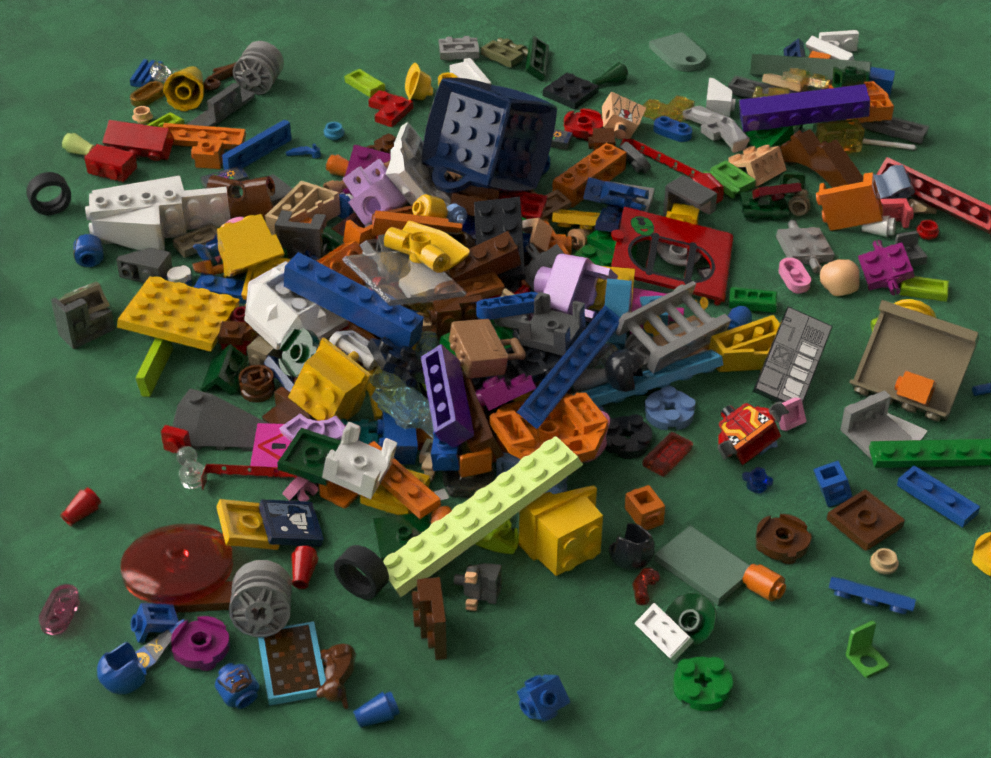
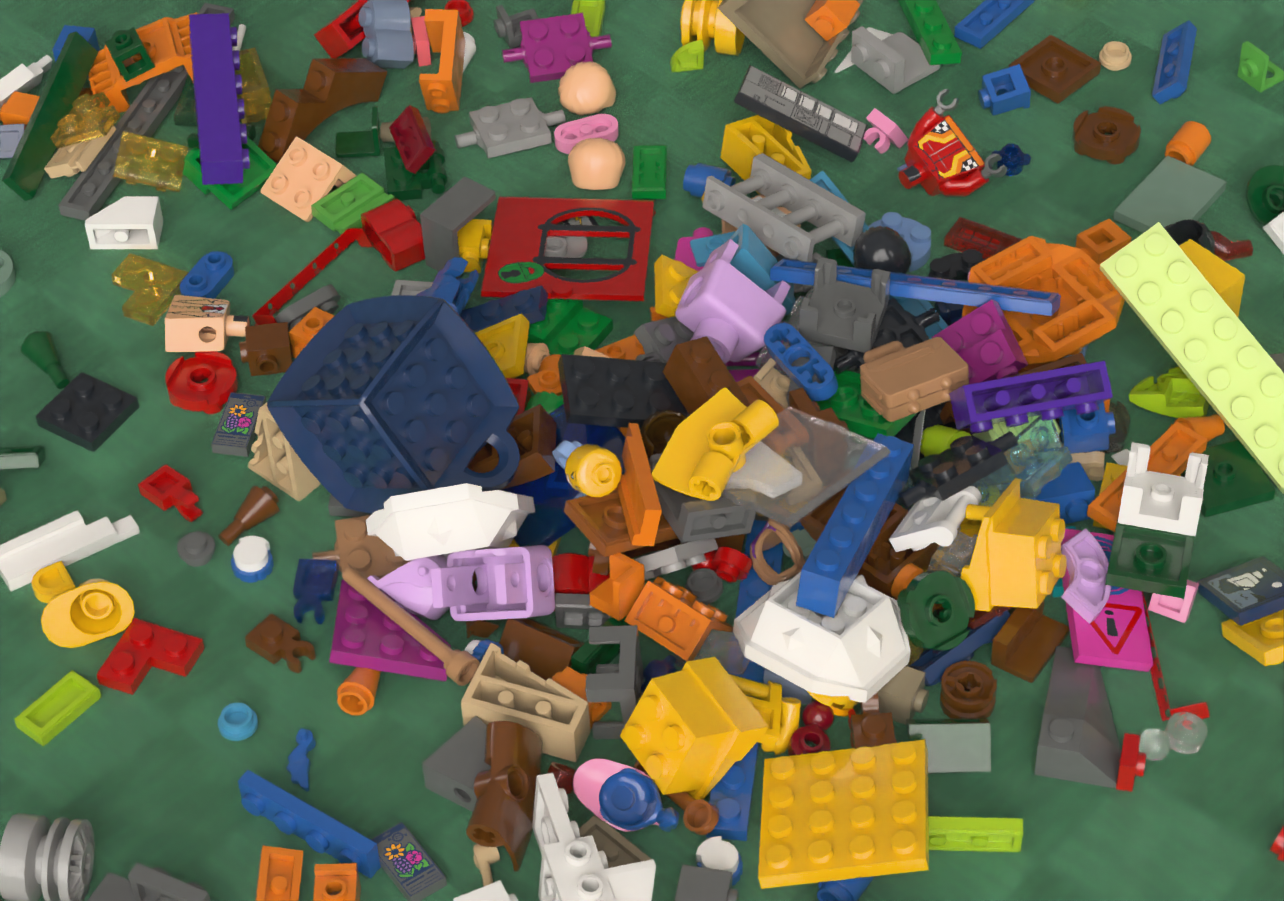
camera: 95 degrees left, 5 degrees up
light grey plate [682,105,750,153] -> none
none -> light nougat hair [568,138,626,190]

